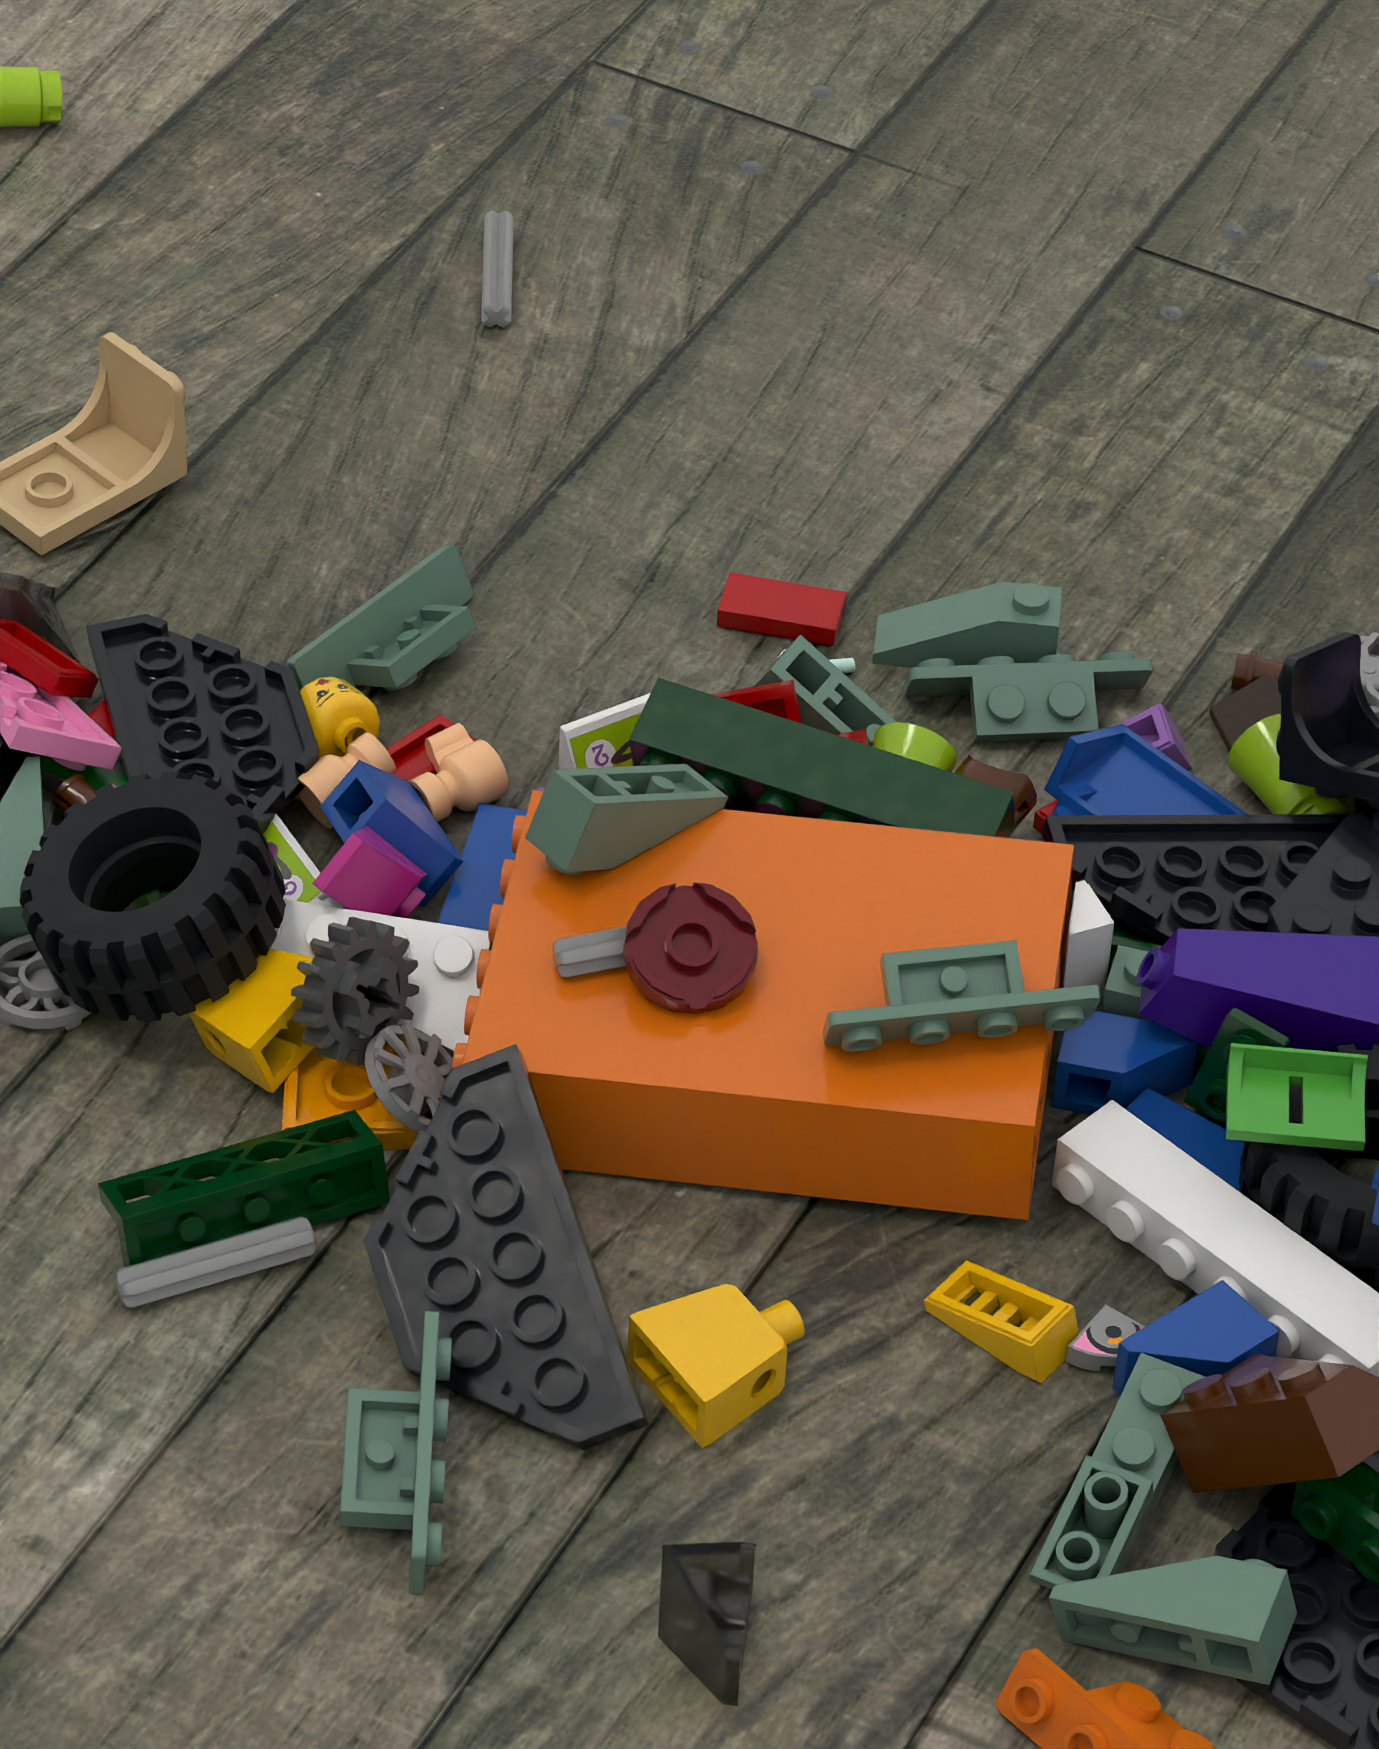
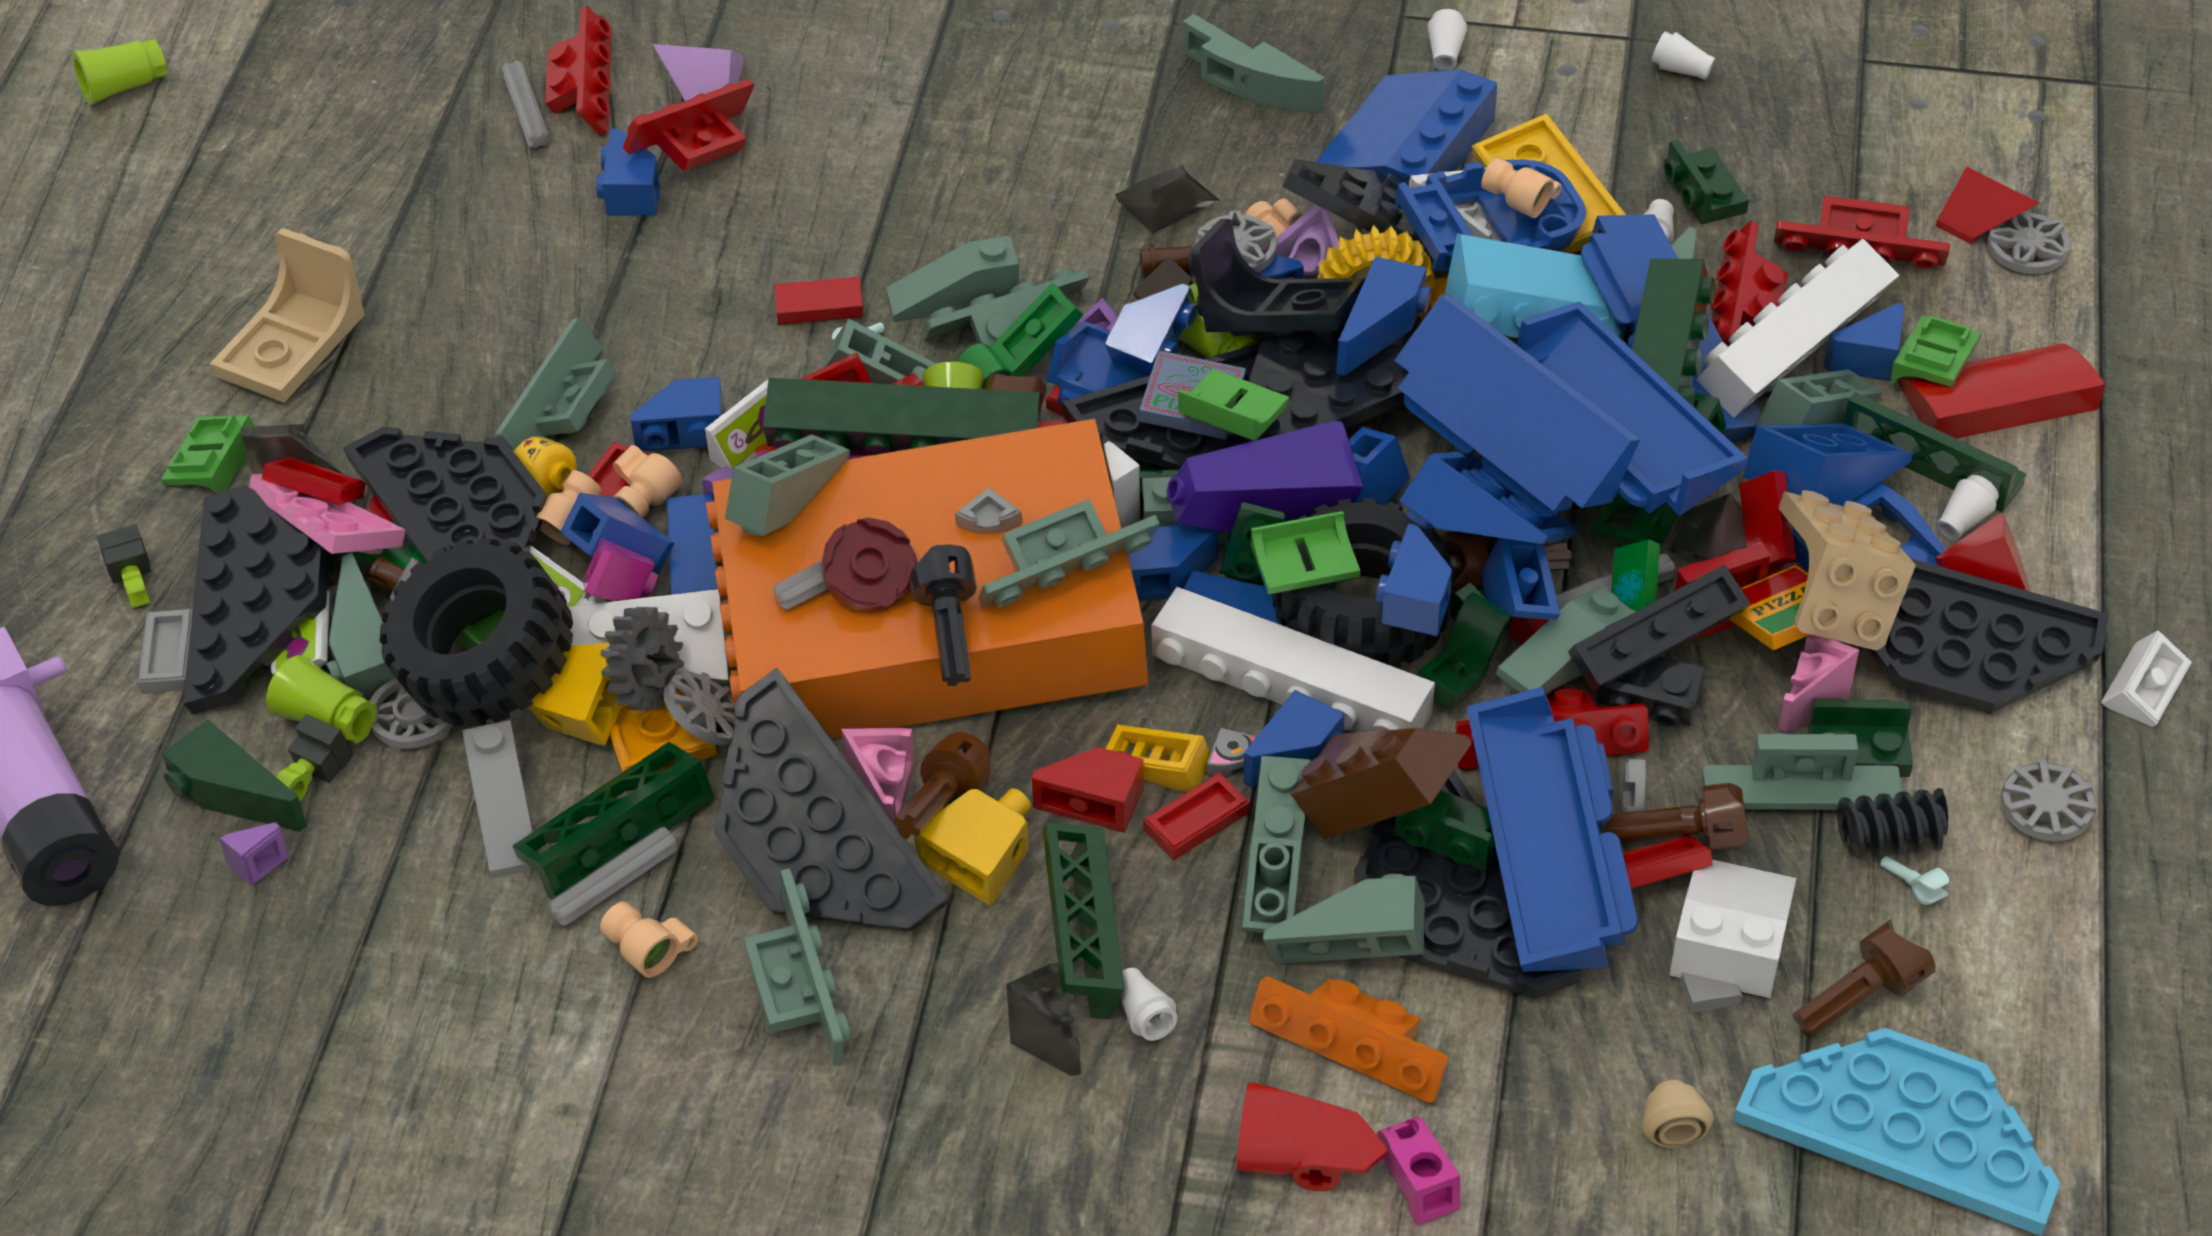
camera: 15 degrees left, 5 degrees up
none -> light grey slope [462,720,537,877]
none -> red bracket [545,6,612,136]
none -> blue slope [596,129,661,216]
none -> light nougat piece [600,901,699,978]
none -> red bracket [623,79,755,171]
none -> blue slope [631,377,724,451]
none -> lavender slope [652,44,745,101]
none -> bright pink slope [841,728,915,828]
none -> reddish brown piece [893,732,990,839]
none -> black piece [909,544,977,686]
none -> light grey tile [955,488,1023,533]
none -> green plate [958,283,1084,389]
none -> red slope [1032,747,1144,833]
none -> dark green fence [1042,822,1125,1019]
none -> slope [1105,284,1197,375]
none -> clear smoke slope [1115,165,1220,234]
none -> white cone [1120,967,1178,1041]
none -> sand blue tile [1138,350,1246,440]
none -> red tile [1143,772,1250,861]
none -> bright green piece [1177,369,1290,441]

